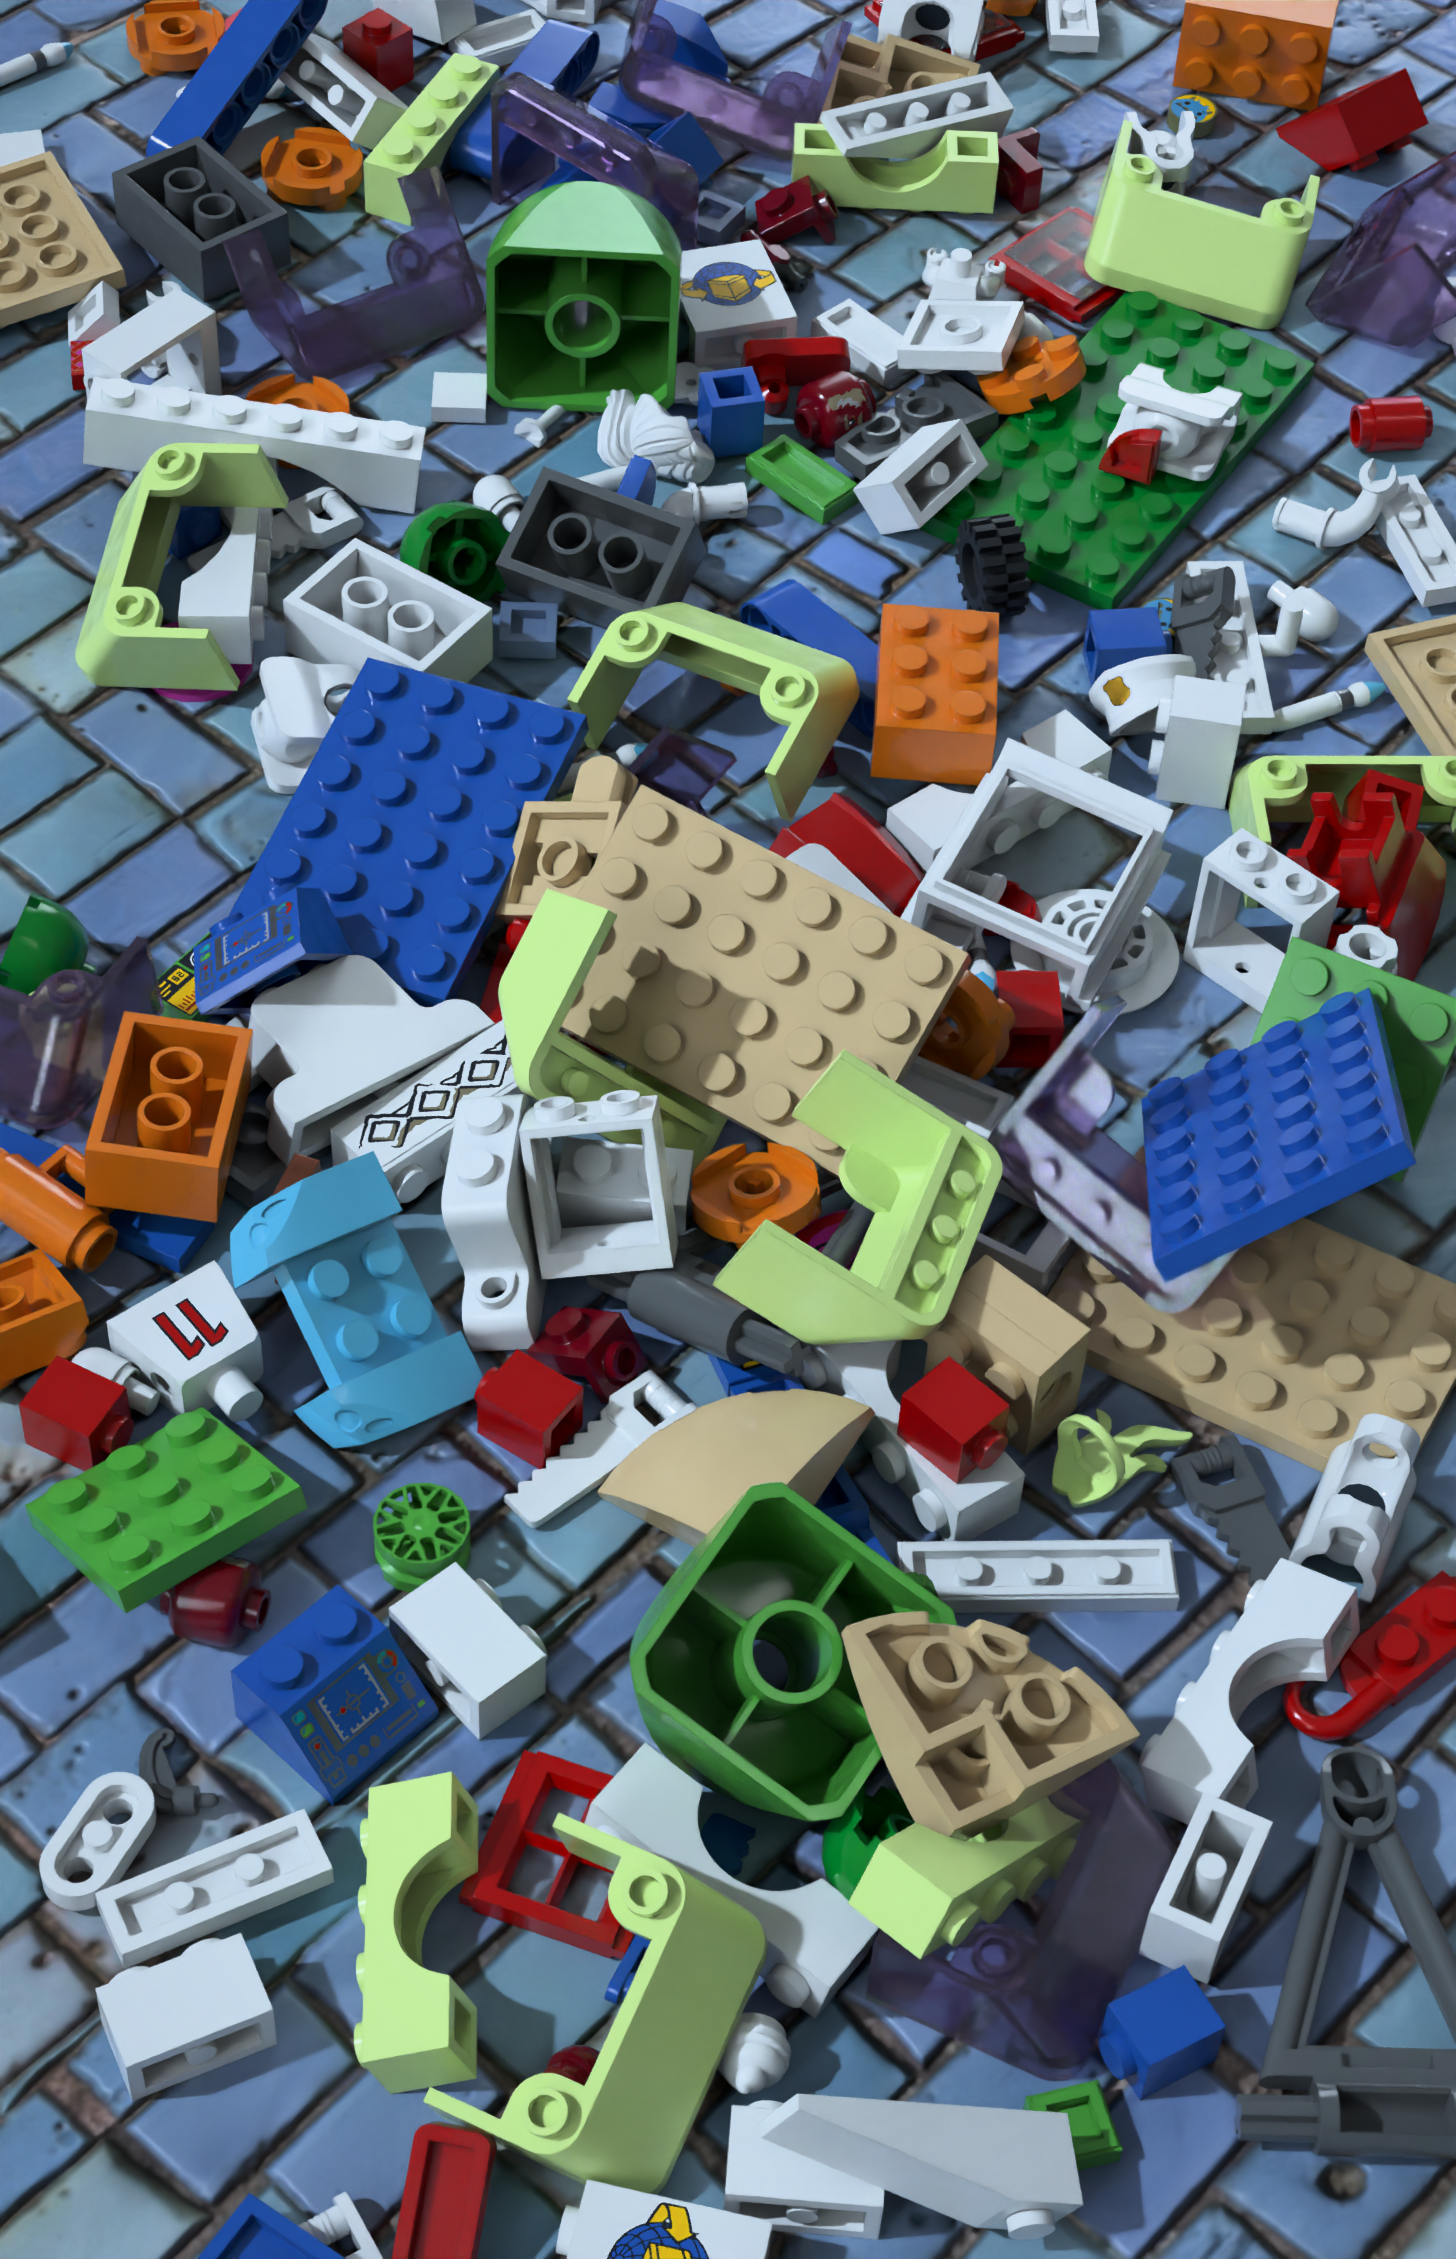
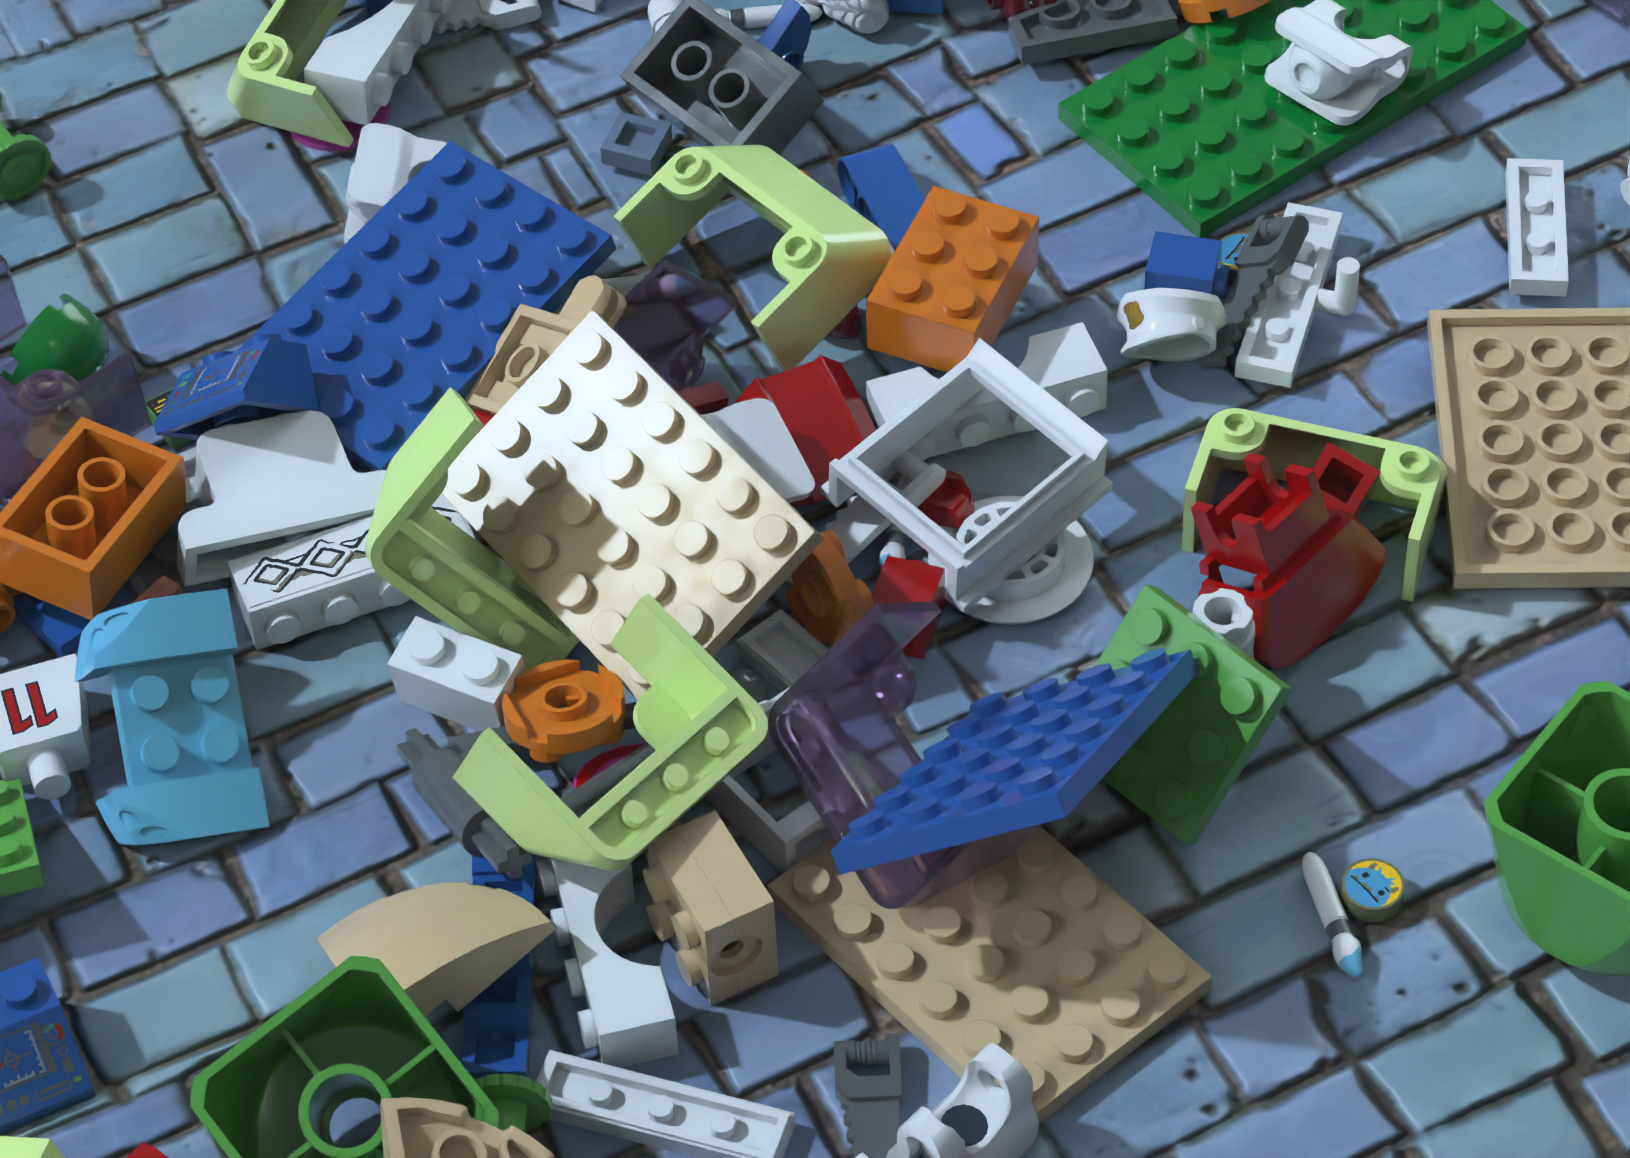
camera: 25 degrees right, 0 degrees up
white brick [283,538,493,683] -> none
bright green wheel [373,1483,471,1593] -> none
white brick [388,1562,548,1740] -> none
green cylinder [399,500,510,603] -> none
white brick [441,1094,566,1352] -> none
red brick [474,1349,584,1469] -> none
white piece [504,1370,699,1528] -> none
white window [519,1090,679,1279] -> none
dark red bracket [527,1306,647,1404] -> none
white piece [660,482,748,526] -> none
bright green tile [745,434,860,526] -> none
white brick [853,419,989,535] -> none
red brick [897,1356,1010,1484] -> none
black tyre [955,513,1030,618] -> none
yellowish green piece [1052,1409,1193,1508] -> none
red tile [1098,428,1163,485] -> none
white brick [1147,675,1246,809] -> none
white window [1182,828,1340,1013] -> none
white cylinder [1267,580,1339,642] -> none
white piece [1272,458,1400,551] -> none
white piece [1272,681,1386,732] -> none
red brick [1349,395,1433,453] -> none

